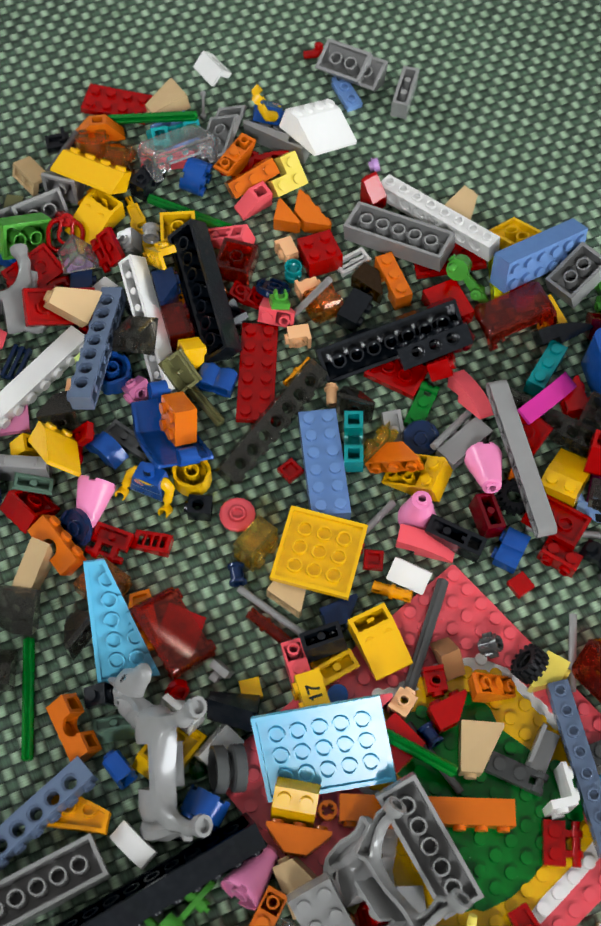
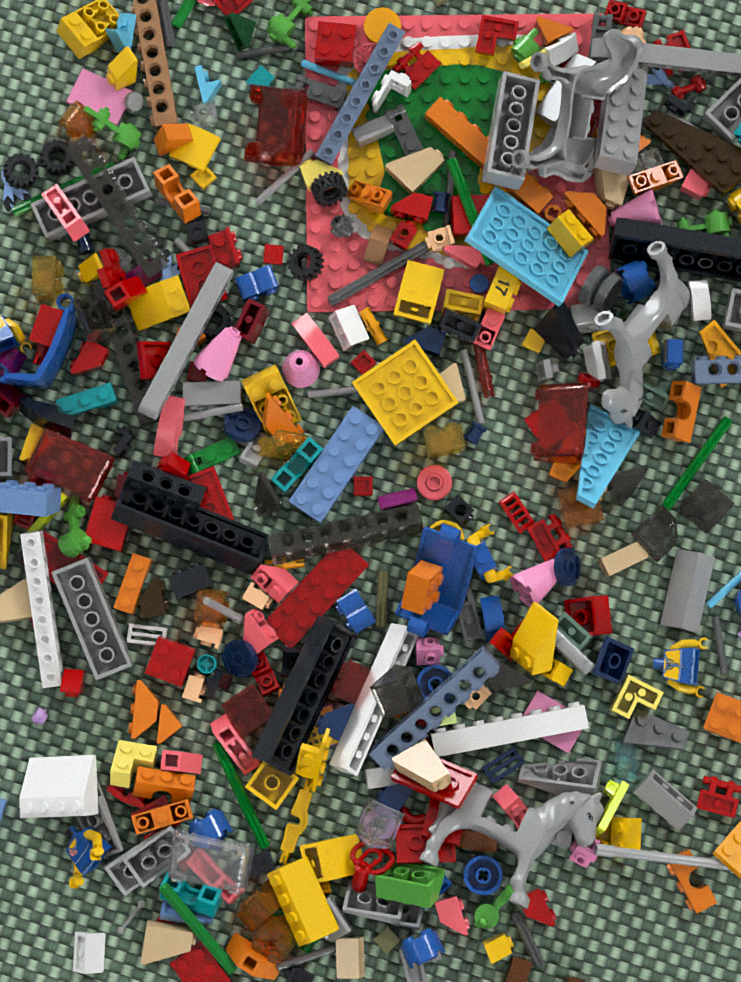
camera: 135 degrees left, 20 degrees up
orange arch [27,515,87,576] -> none
red plate [90,227,126,273] -> none
light grey brick [117,227,142,256] -> none
light grey wheel [142,222,160,244] -> none
olive hinge [158,348,202,392] -> none
yellow slope [177,337,207,369] -> none
bright green tile [269,289,291,310] -> none
light nougat pin [324,382,339,408] -> none
black slope [425,514,487,563] -> none
dark pink slope [517,372,577,425] -> none
none -> black bracket [113,425,134,457]
none -> black bracket [205,668,234,699]
none -> coral slope [250,564,299,604]
none -> black tyre [288,244,324,280]
none -> magenta slope [378,488,418,511]

